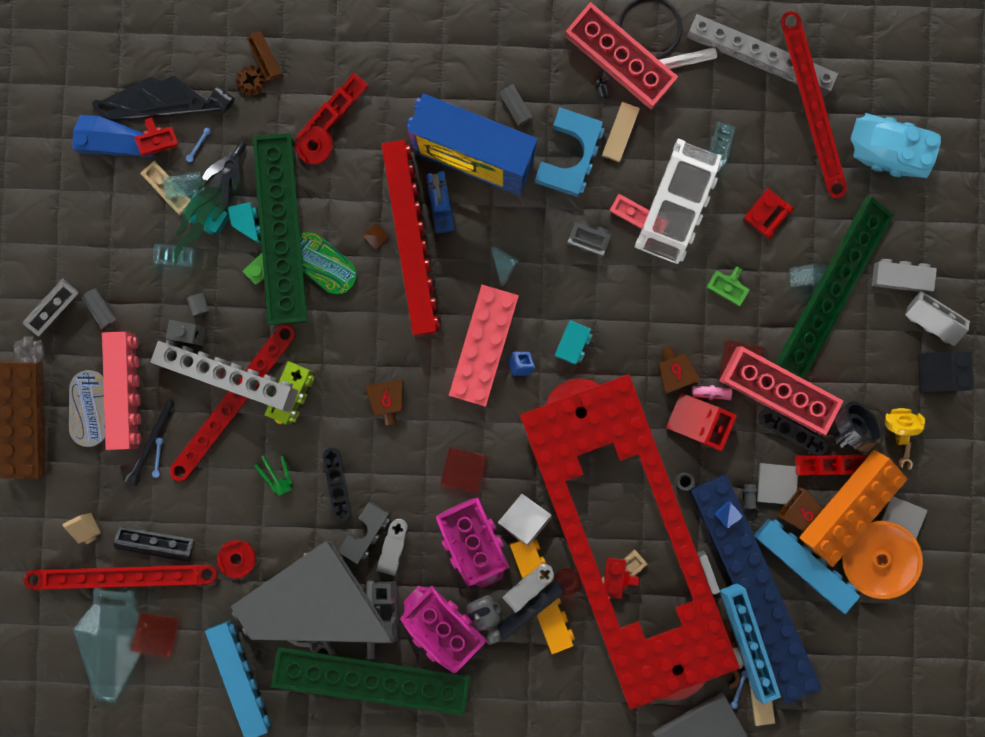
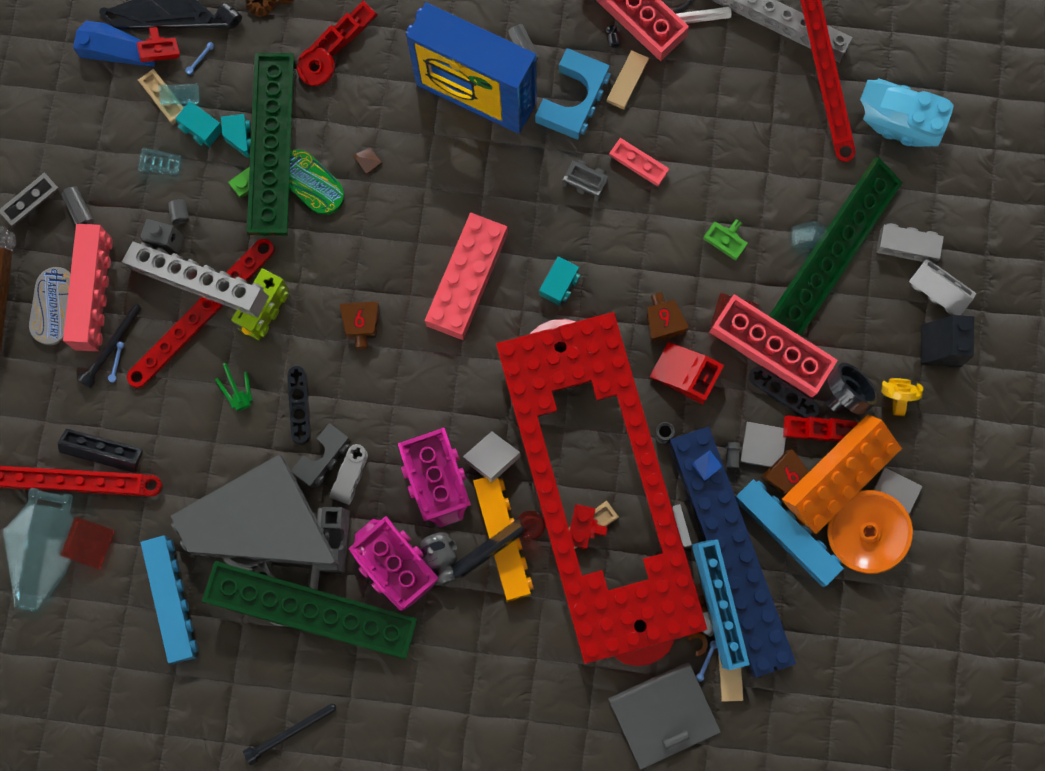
camera: 10 degrees right, 10 degrees down
tan slope [62,513,101,544] -> none
clear green piece [173,142,246,265] -> none
red tile [217,540,256,579] -> none
red brick [381,140,440,337] -> none
blue plate [426,171,455,234] -> none
clear red tile [440,447,486,493] -> none
clear light blue slope [491,247,519,287] -> none
light grey piece [502,564,554,613] -> none
blue slope [508,352,535,376] -> none
windscreen [634,139,723,264] -> none
bright pink pin [692,385,732,400] -> none
clear light blue slope [706,122,736,166] -> none
red plate [743,188,794,239] -> none
tan hand [899,442,913,470] -> none

